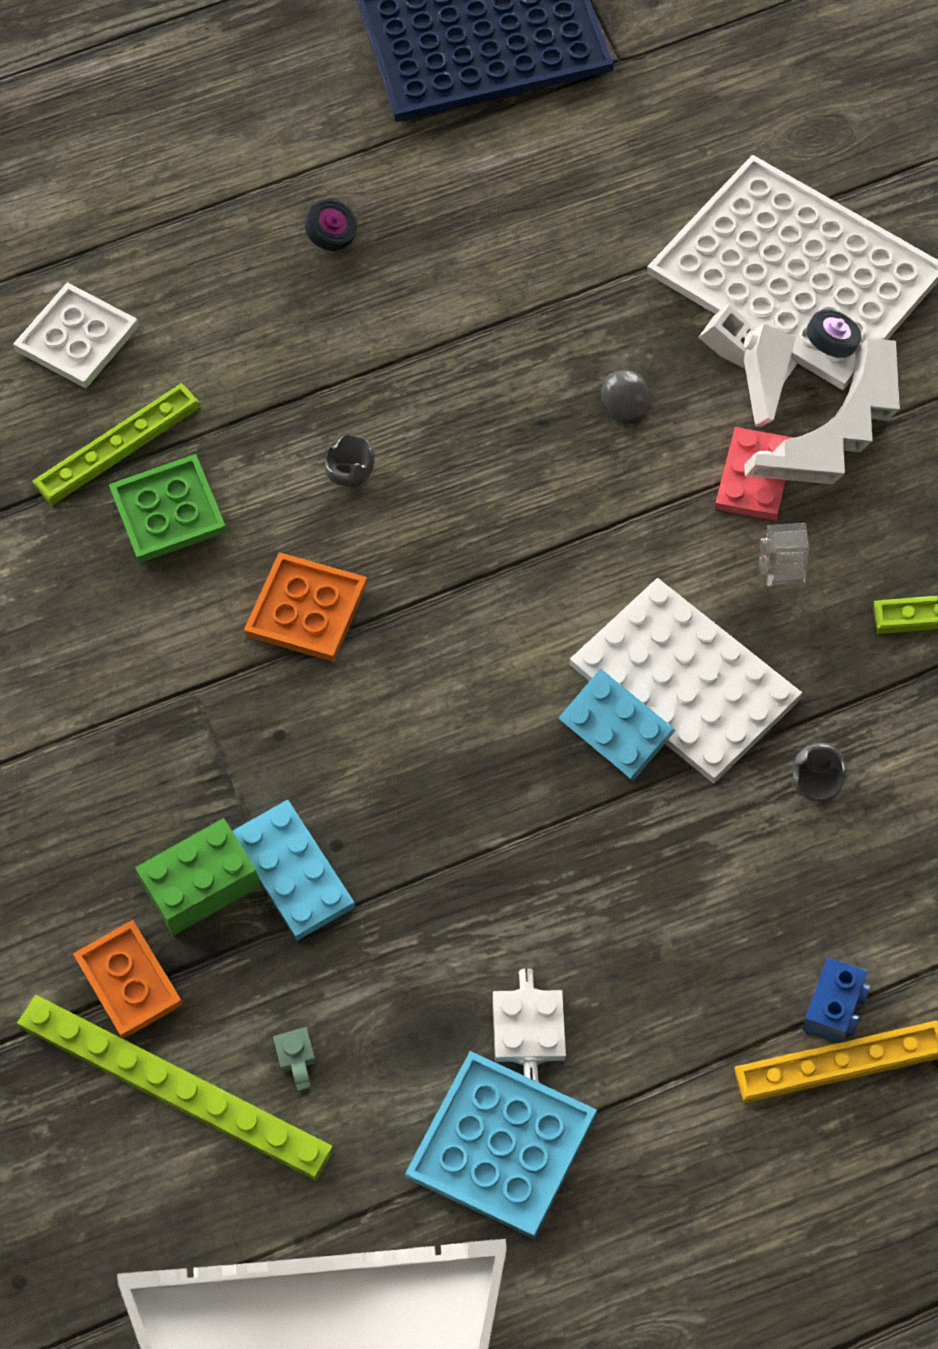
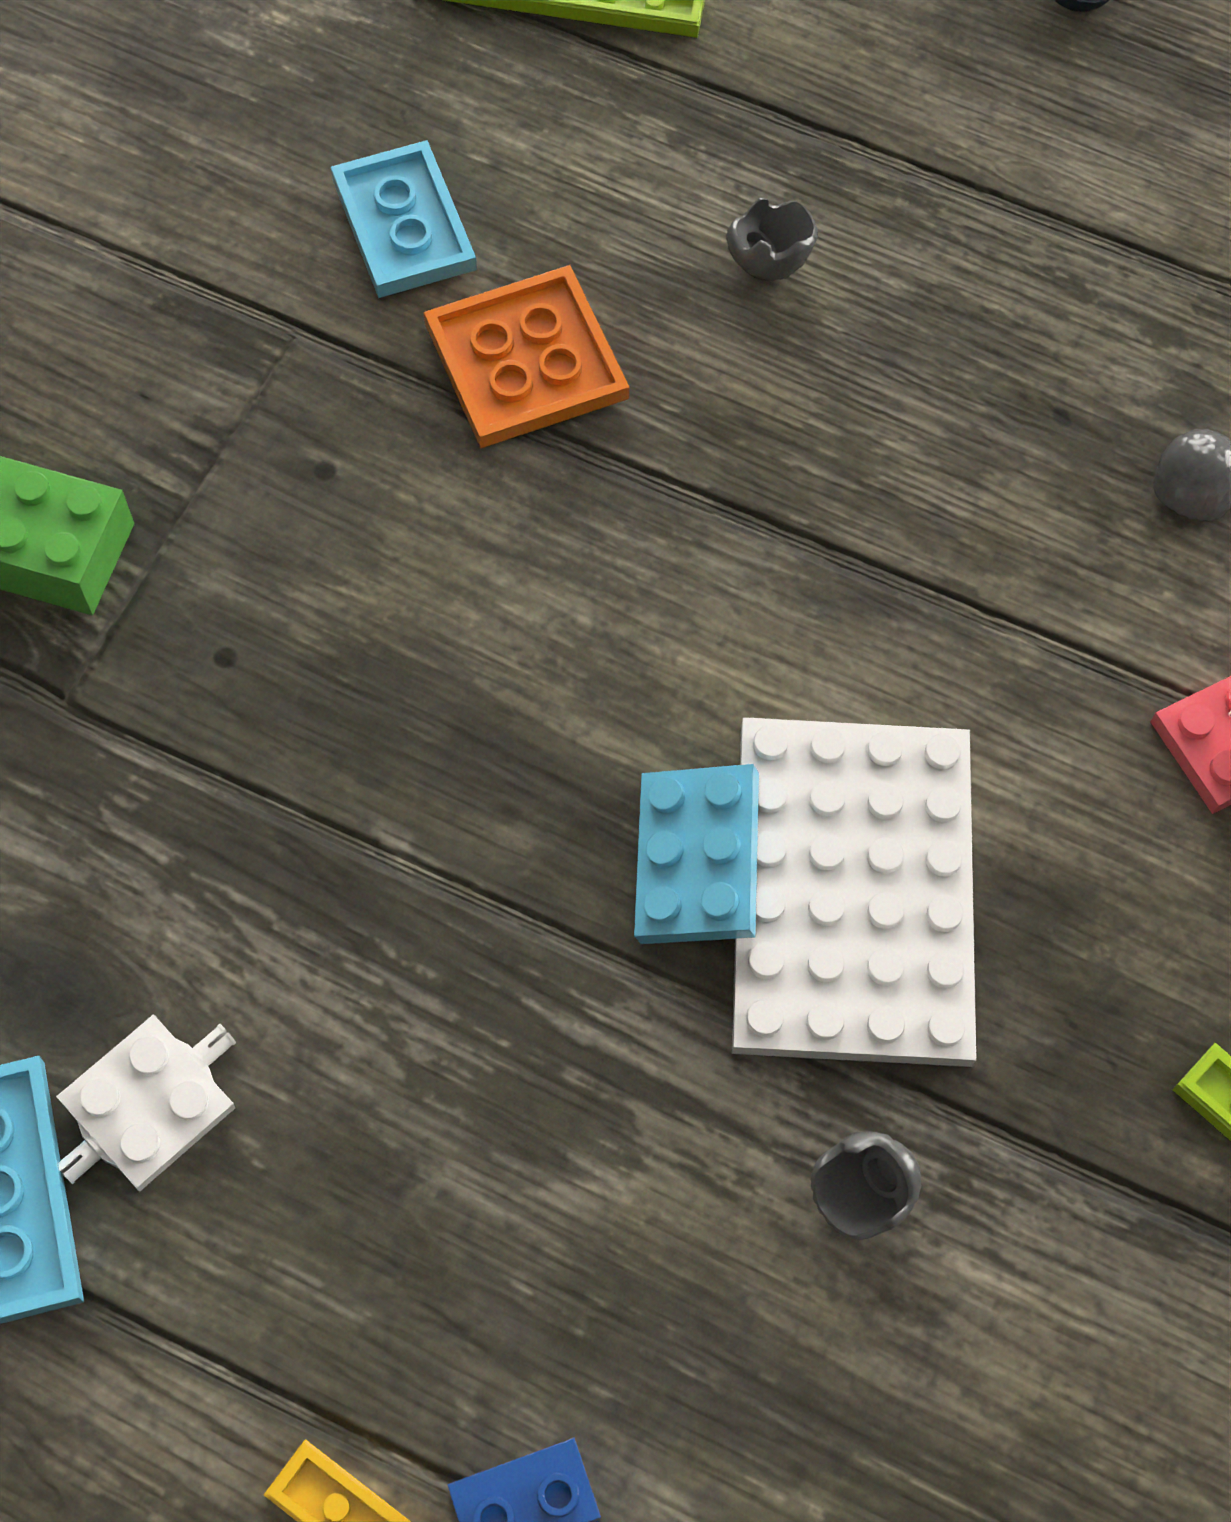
camera: 40 degrees right, 5 degrees up
bright green plate [109,454,227,563] -> none
medium azure plate [232,800,355,941] -> none
clear brick [759,523,809,586] -> none
none -> medium azure plate [331,140,477,298]

